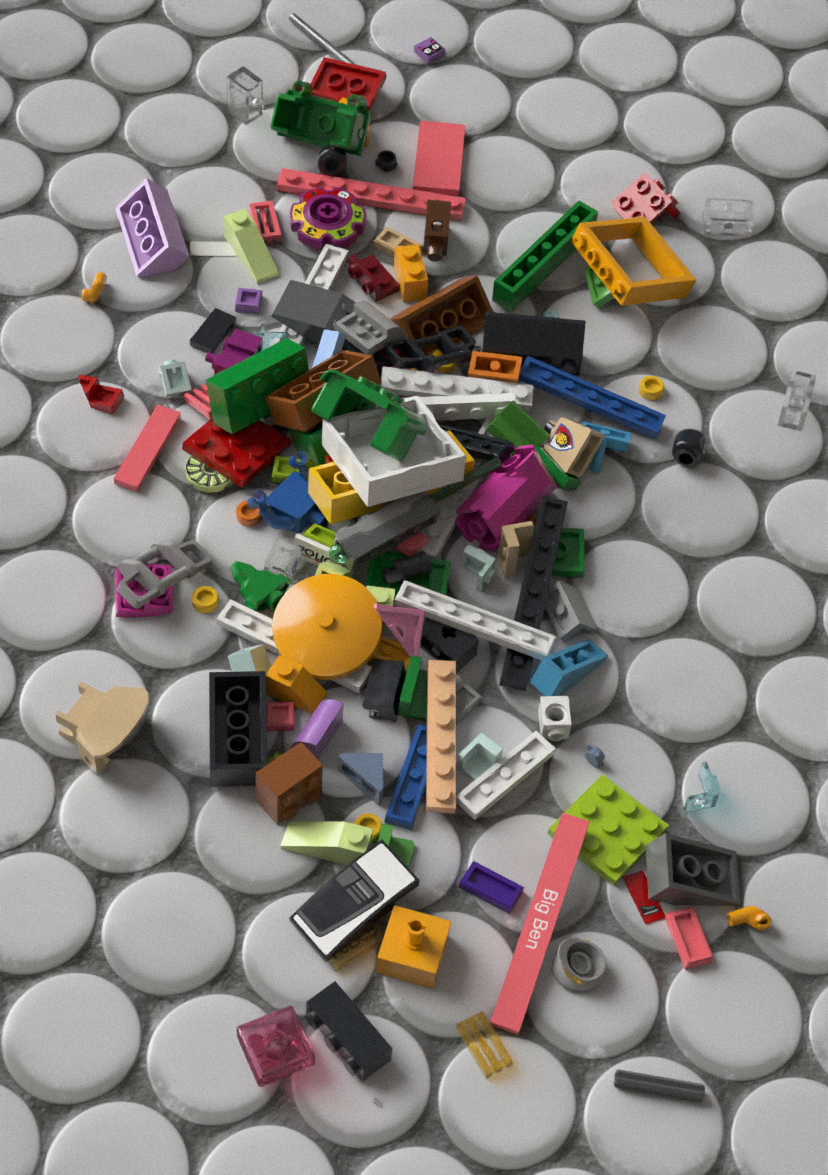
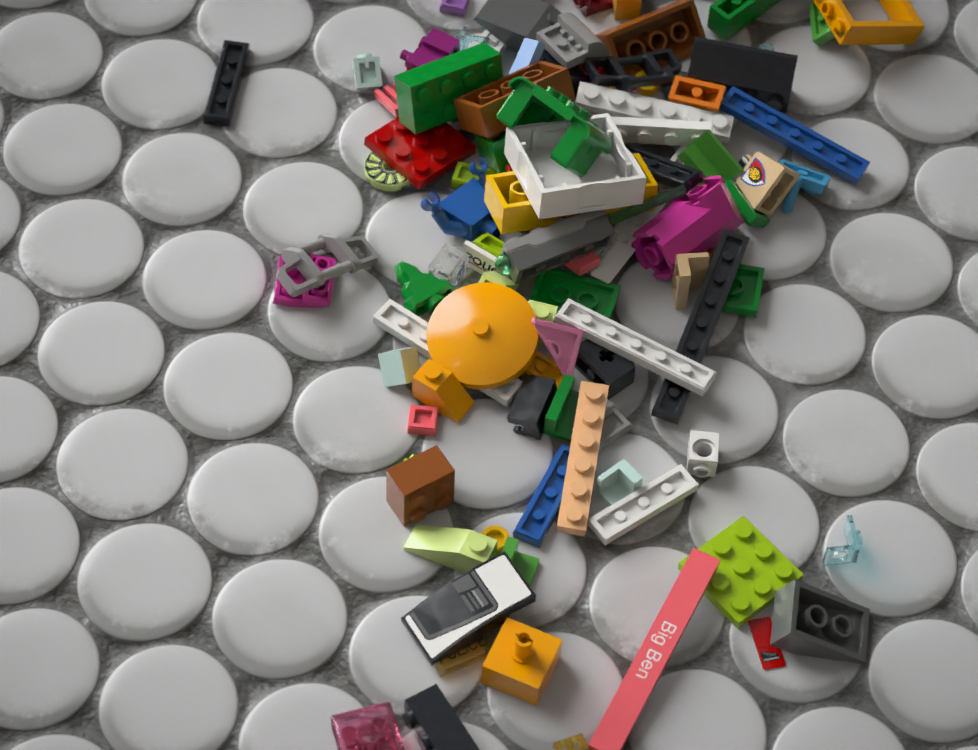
camera: 10 degrees right, 0 degrees up
tan piece [55,682,149,773] -> none
red slope [78,374,125,414] -> none
coral tile [114,404,181,492] -> none
black tile [190,308,237,353] -> none
yellow tile [192,586,219,614] -> none
black brick [209,671,267,787] -> none
orange tile [236,500,262,527] -> none
medium lavender brick [291,700,344,759] -> none
sand blue slope [338,753,383,806] -> none
black hinge [380,551,432,584] -> none
dark purple tile [459,861,524,914] -> none
light aqua bracket [461,544,497,591] -> none
dark azure slope [530,639,609,696] -> none
light grey panel [545,581,598,641] -> none
light grey piece [552,938,606,991] -> none
sand blue piece [585,745,605,767] -> none
yellow tile [639,376,665,400] -> none
coral tile [665,906,714,969] -> none
black head [672,429,708,467] -> none
light orange arm [726,906,772,930] -> none
none -> black tile [203,40,250,127]
none -> white sticker [591,241,635,284]

